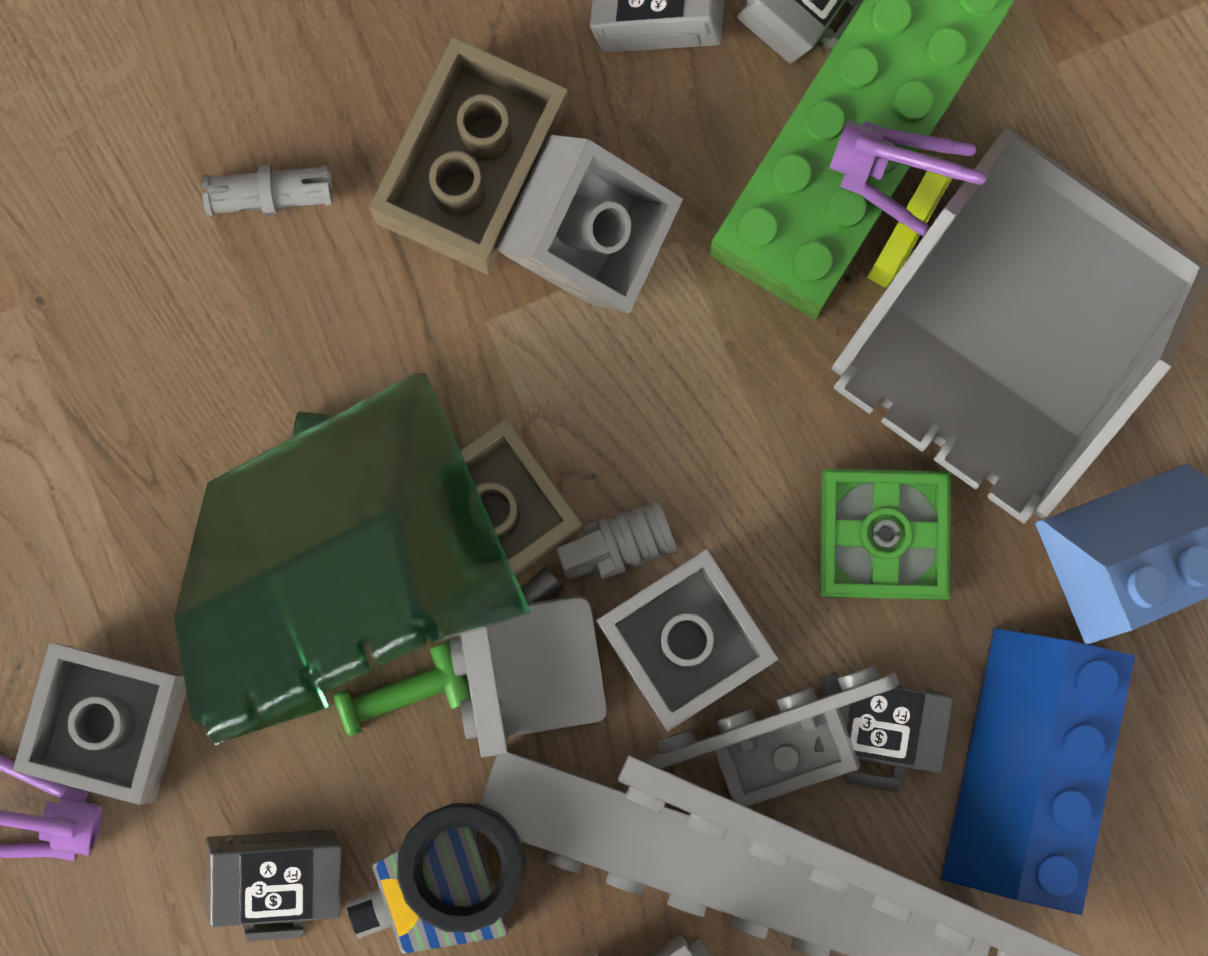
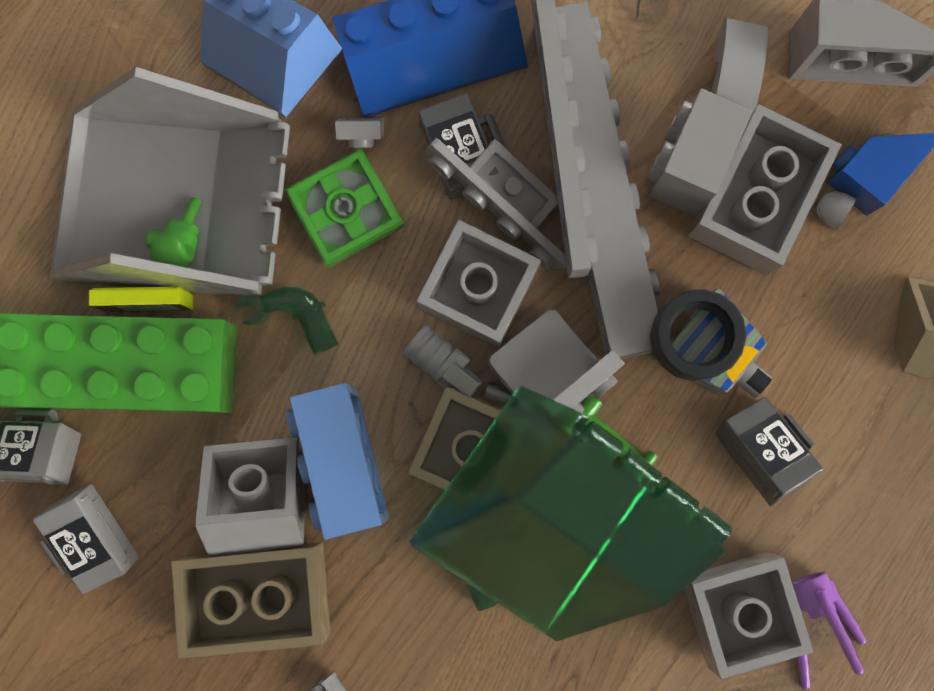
camera: 120 degrees left, 0 degrees up
medium lavender plant [830,120,987,236] -> none
none -> bright green piece [145,197,202,268]
none -> clear green piece [234,286,338,355]
none -> medium blue brick [286,383,390,540]
none -> light grey plate [335,118,384,148]

